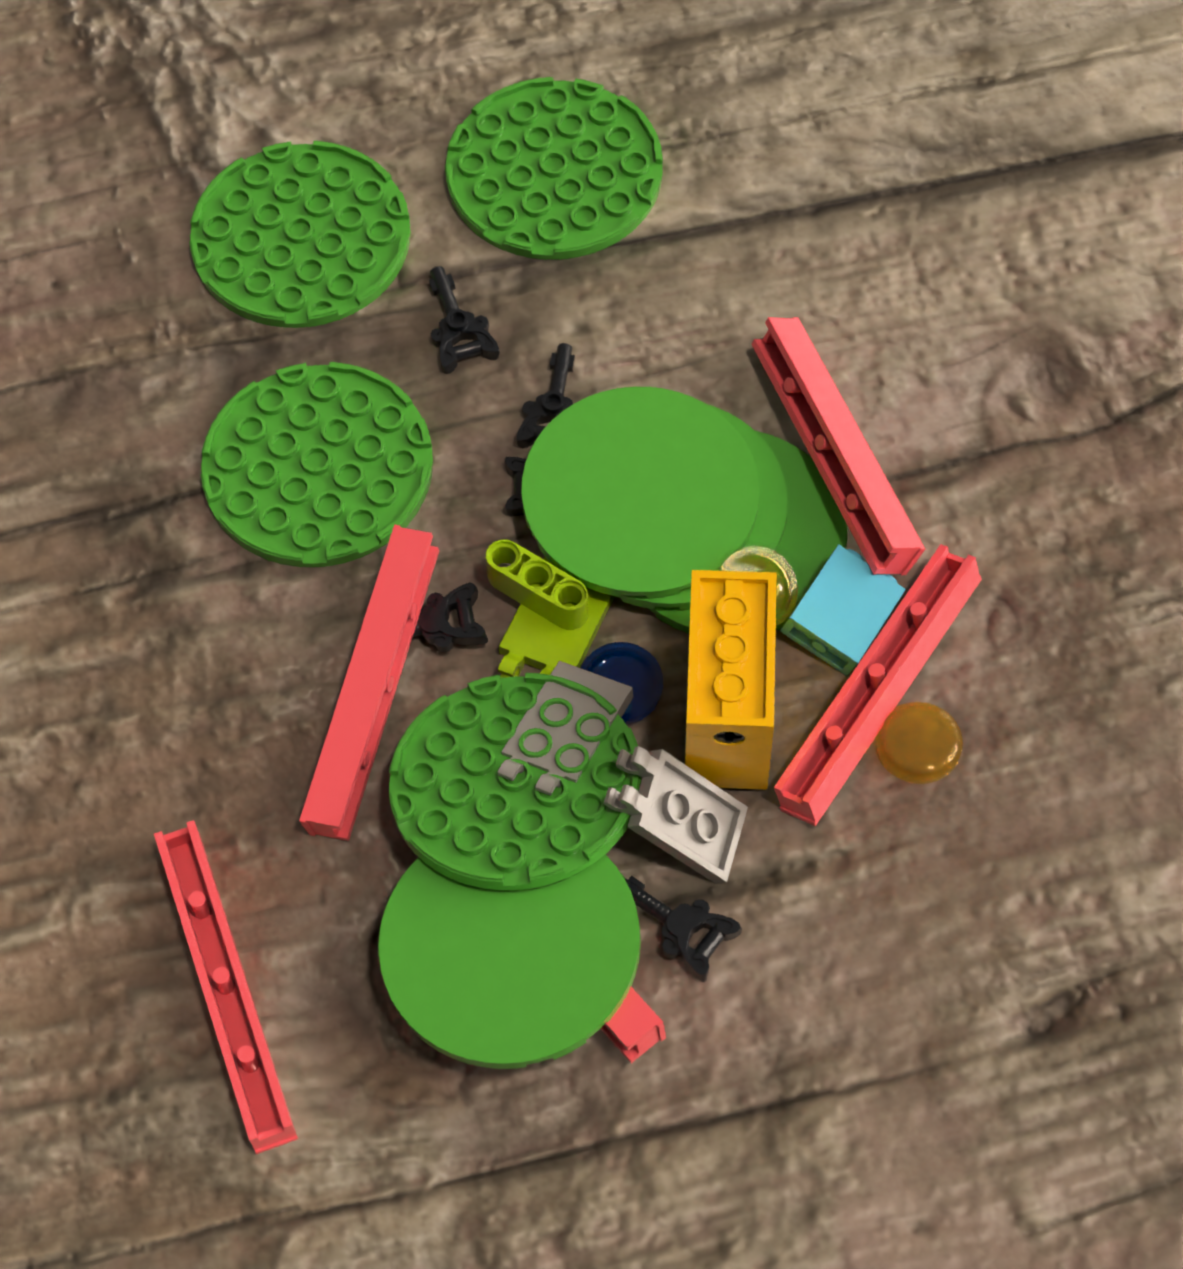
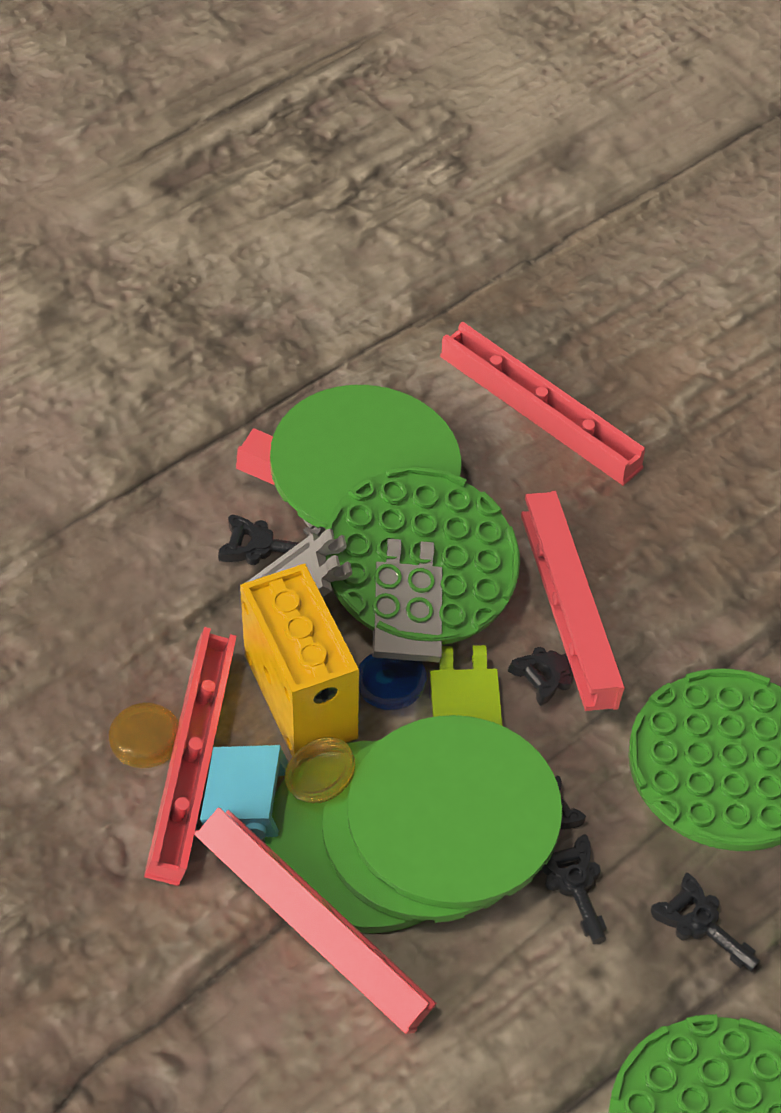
camera: 150 degrees right, 10 degrees down
lime beam [486,540,588,630] -> none

